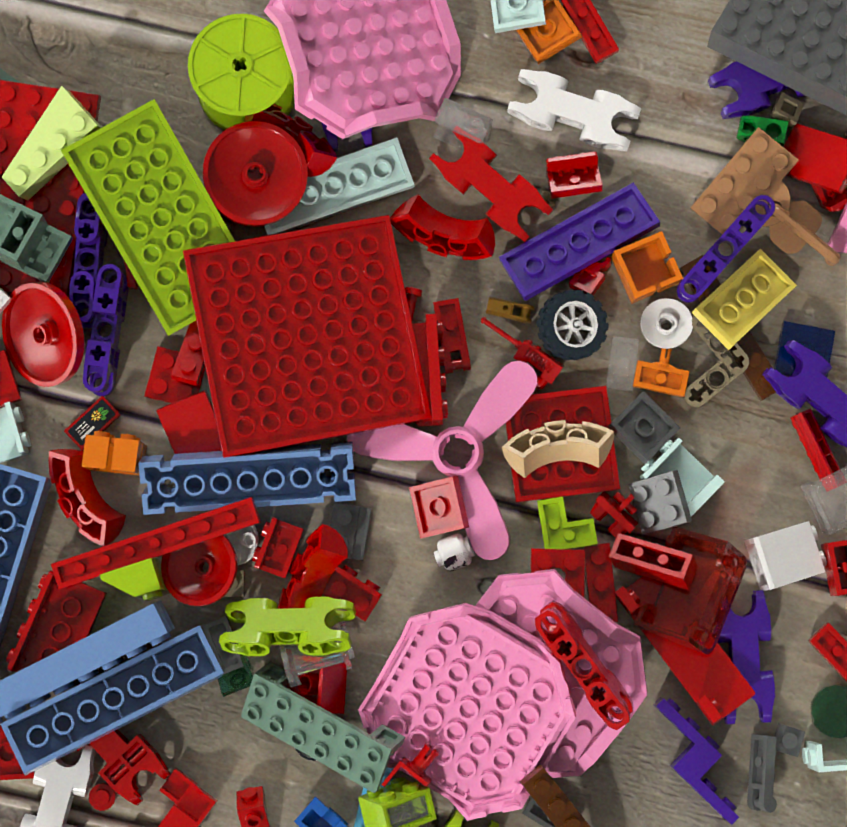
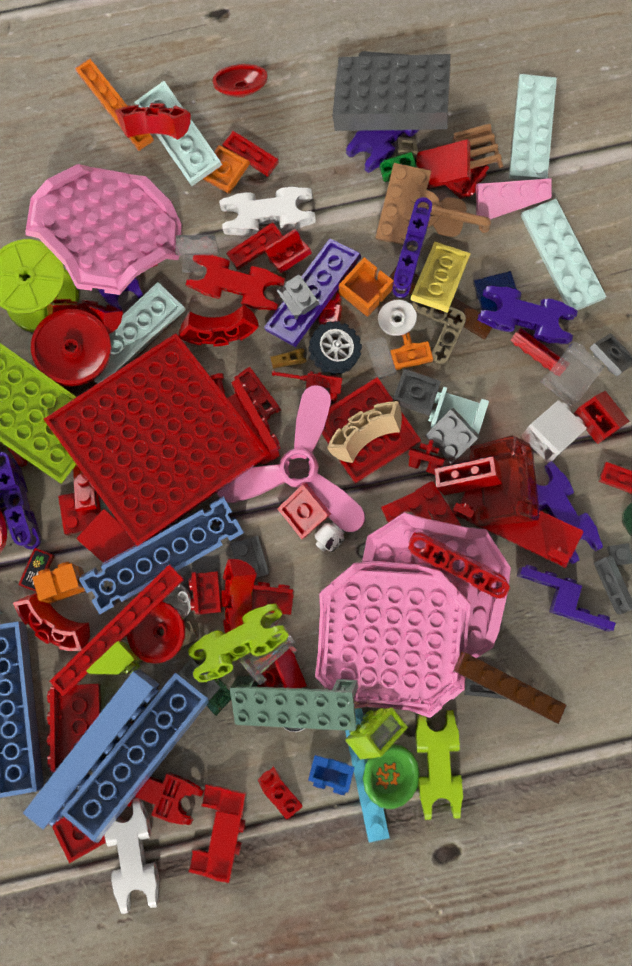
camera: 20 degrees left, 5 degrees down
red plate [89,783,116,811] -> none
red bracket [381,743,439,787] -> none
lime plate [537,497,598,549] -> none
none -> red plate [226,222,283,270]
none -> plate [276,274,319,320]

